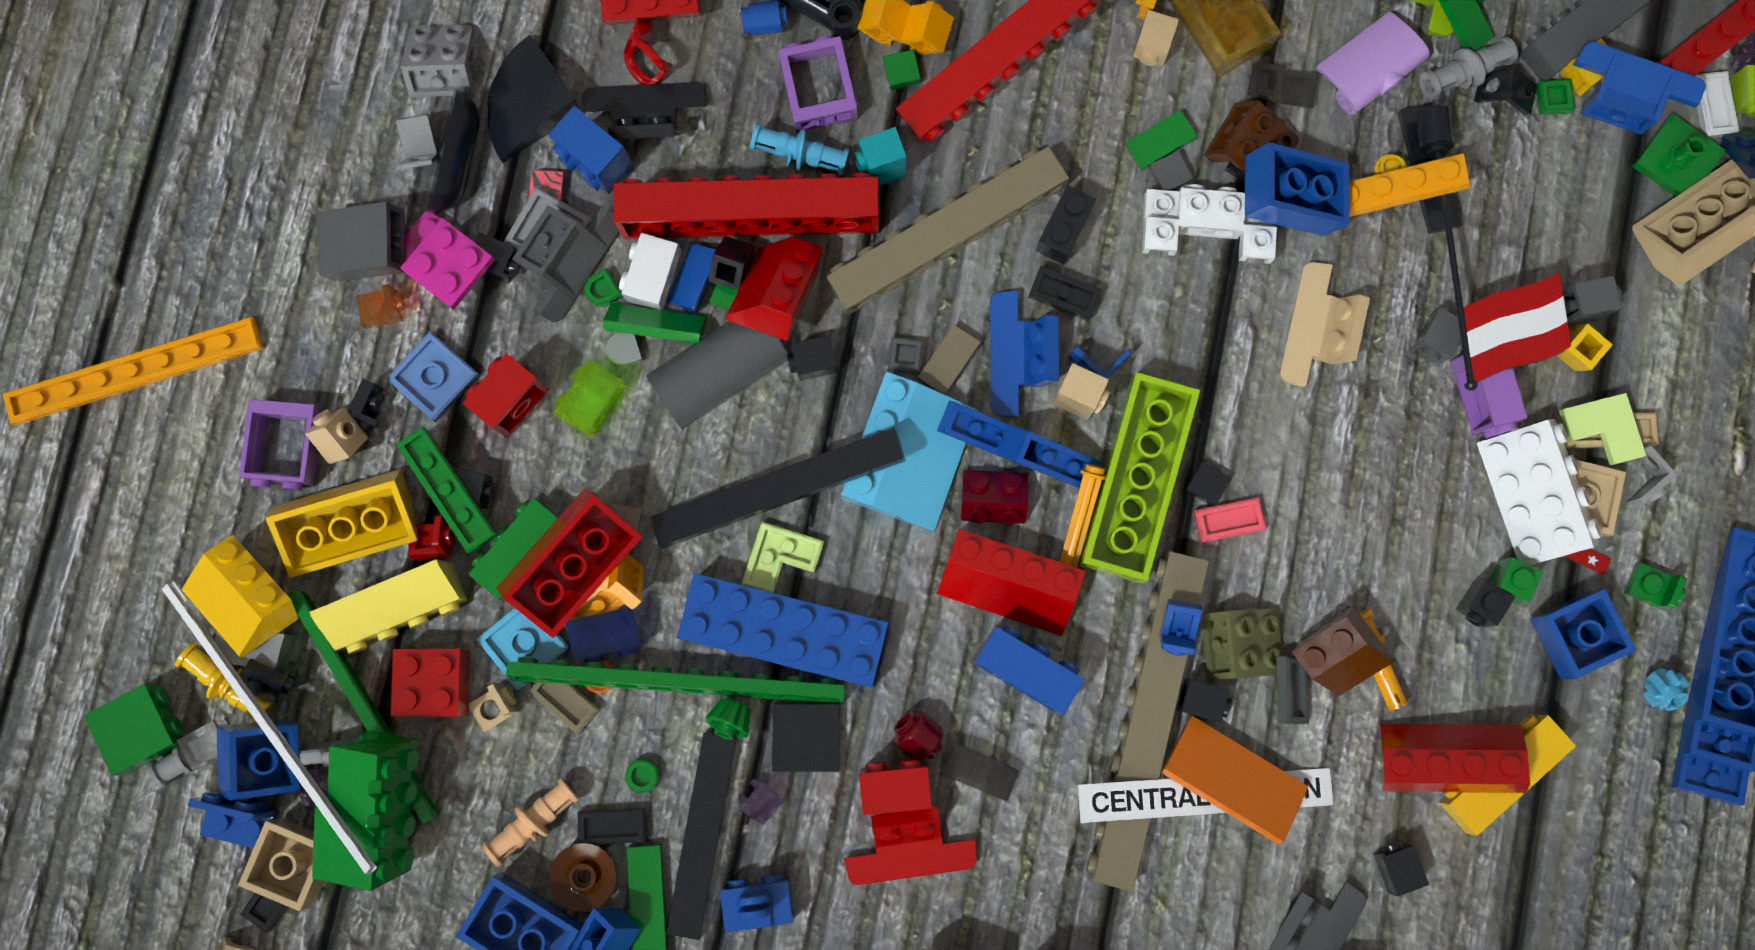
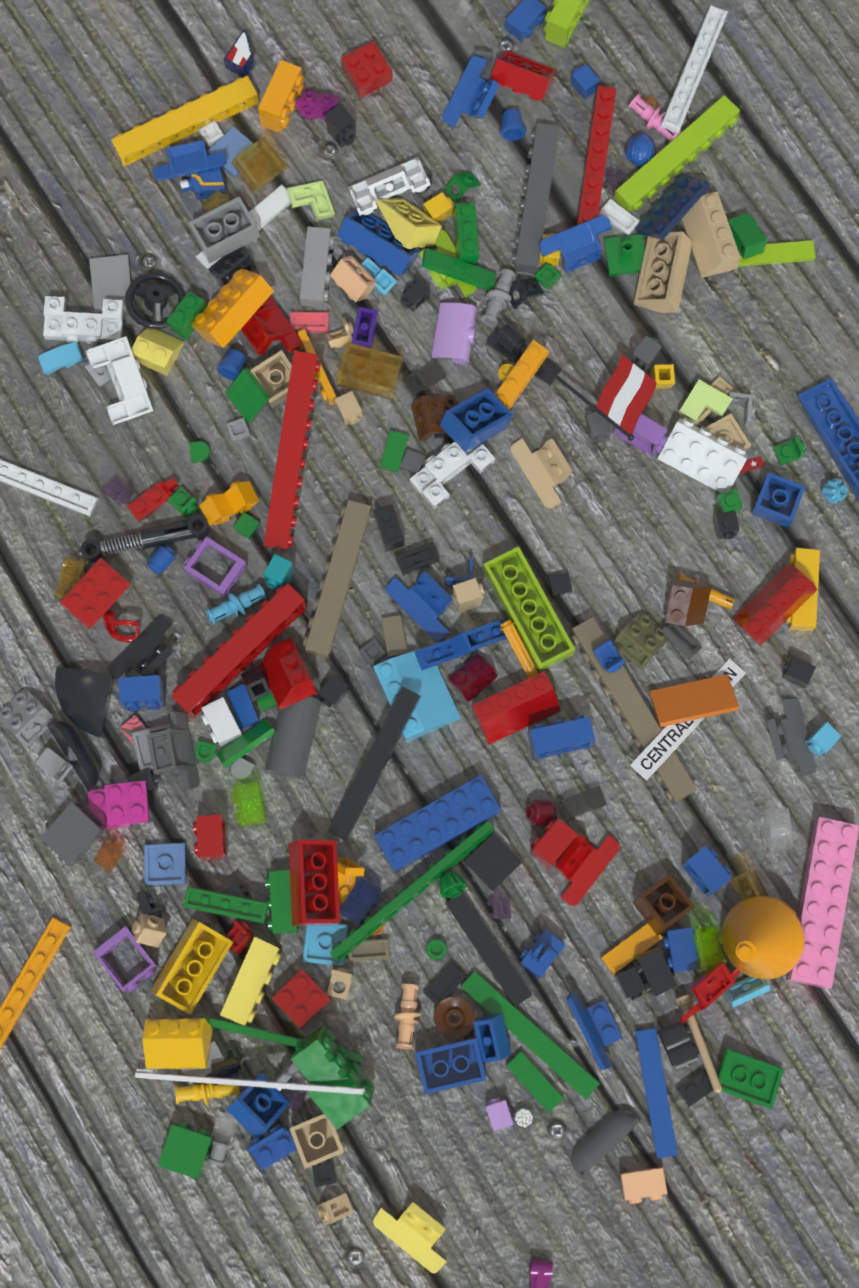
camera: 50 degrees left, 5 degrees down
yellowish green tile [741,522,824,593] -> none
black brick [1176,679,1232,723] -> none
coral tile [1193,497,1266,543] -> none

